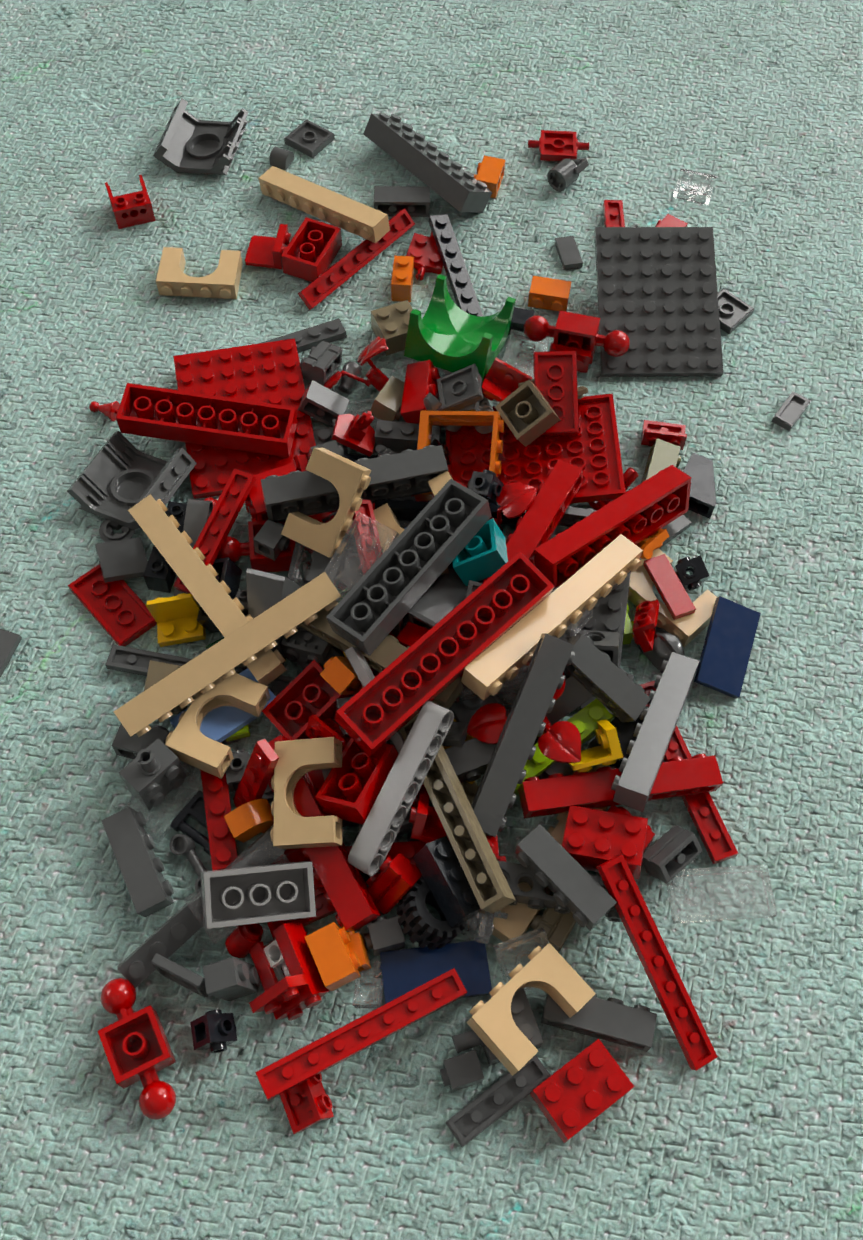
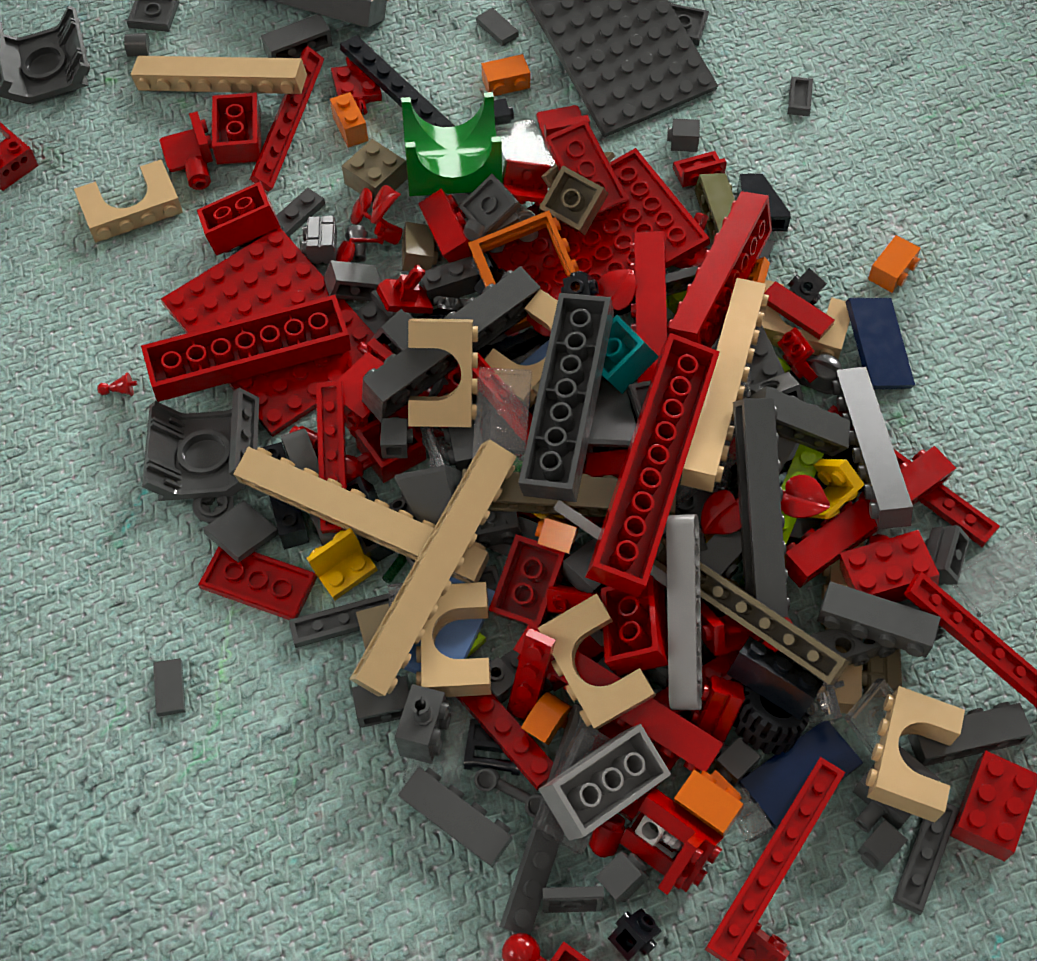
camera: 25 degrees left, 0 degrees up
red brick [524,311,630,364] -> none
none -> red brick [185,156,211,190]
none -> red brick [197,182,281,256]
none -> dark grey brick [667,118,700,152]
none -> orange brick [868,235,921,293]

